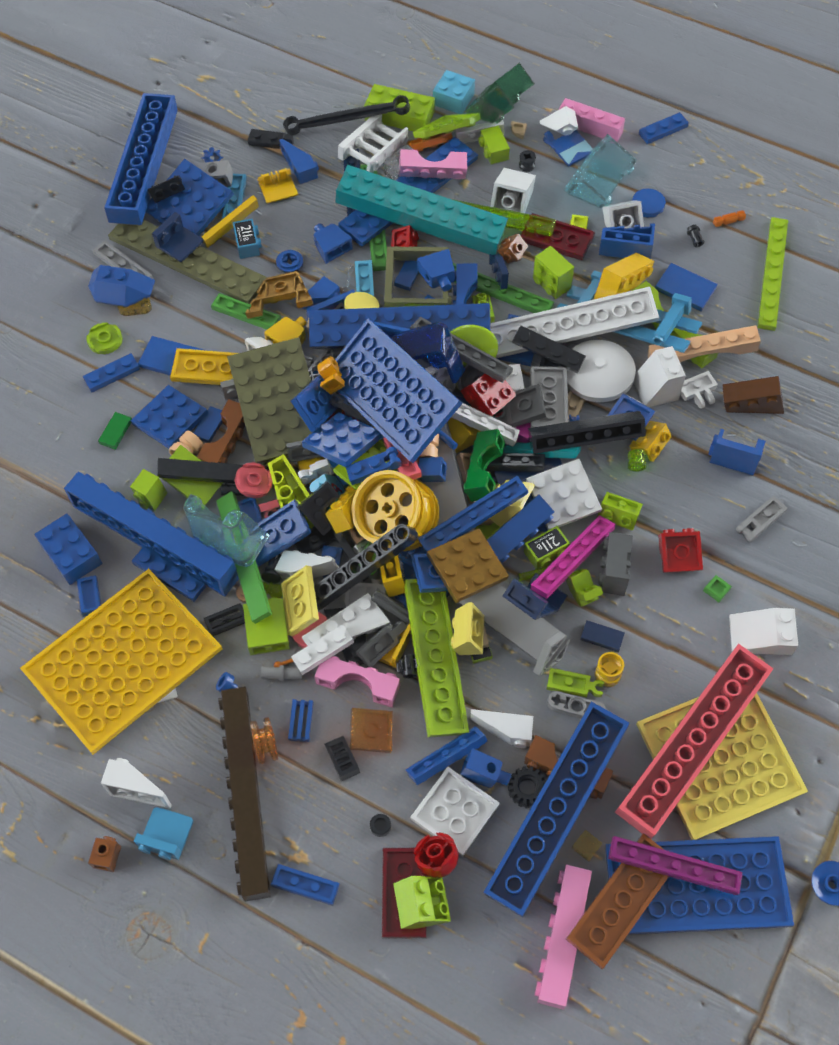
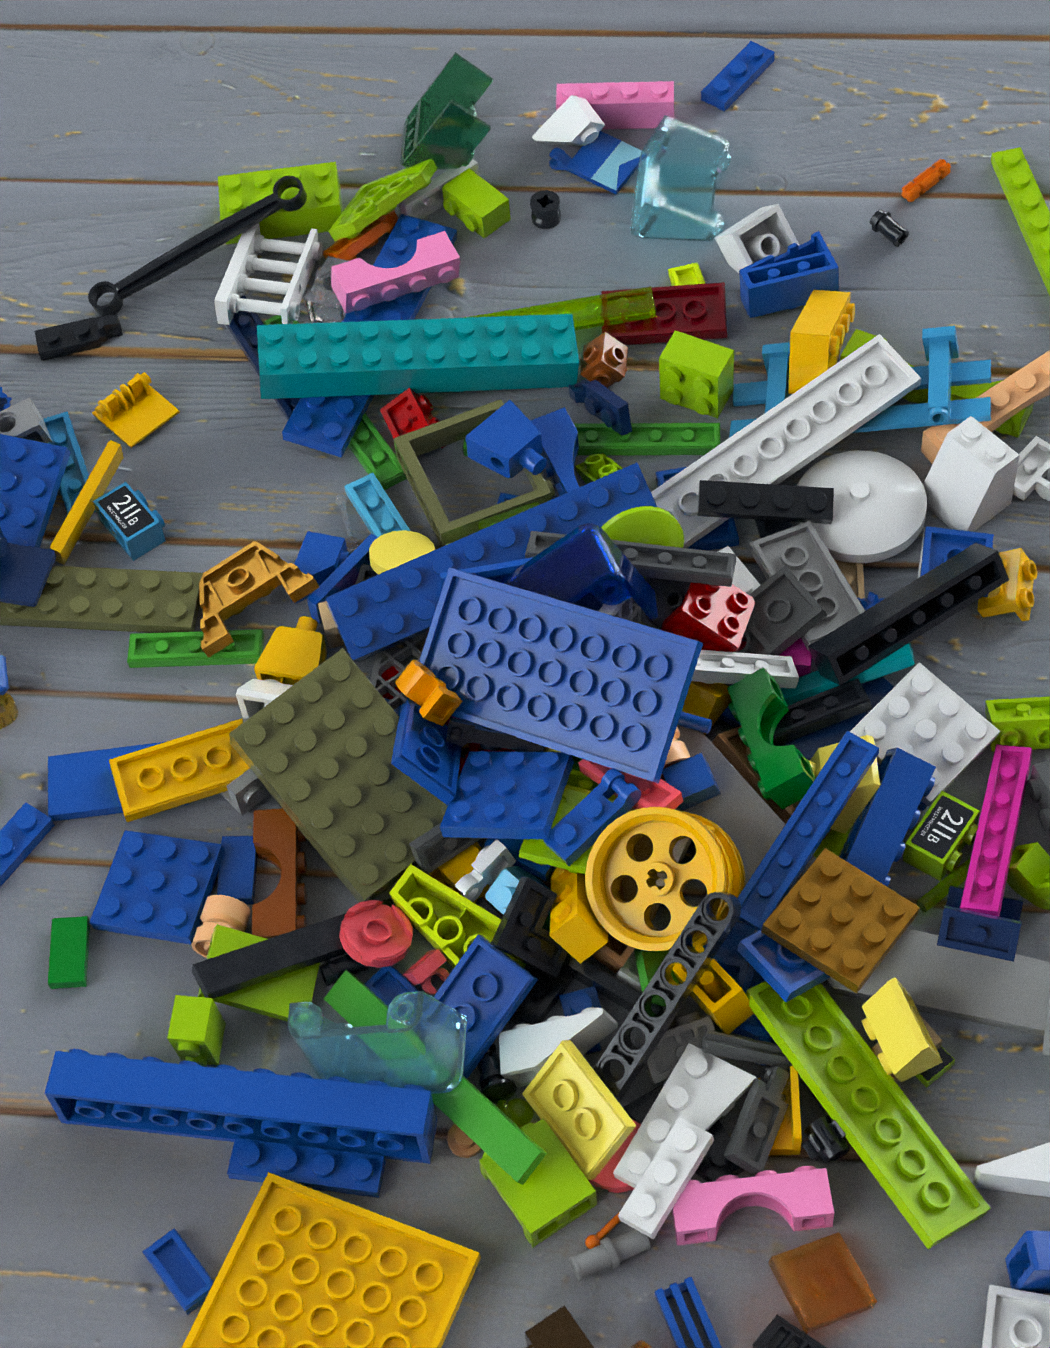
camera: 20 degrees left, 5 degrees down
blue brick [34,513,103,585] -> none
black tile [204,603,245,637] -> none
blue tile [216,672,238,692] -> none
blue gear [276,250,303,274] -> none
blue slope [279,139,319,184] -> none
blue torso [313,223,353,264] -> none
blue tile [394,261,419,291] -> none
blue plate [406,726,488,785] -> none
medium azure brick [433,70,475,114] -> none
white slope [490,168,536,221] -> none
tan tile [511,121,527,139] -> none
clear neon green wheel [627,449,647,472] -> none
blue tile [632,188,666,218] -> none
blue tile [655,263,718,311] -> none

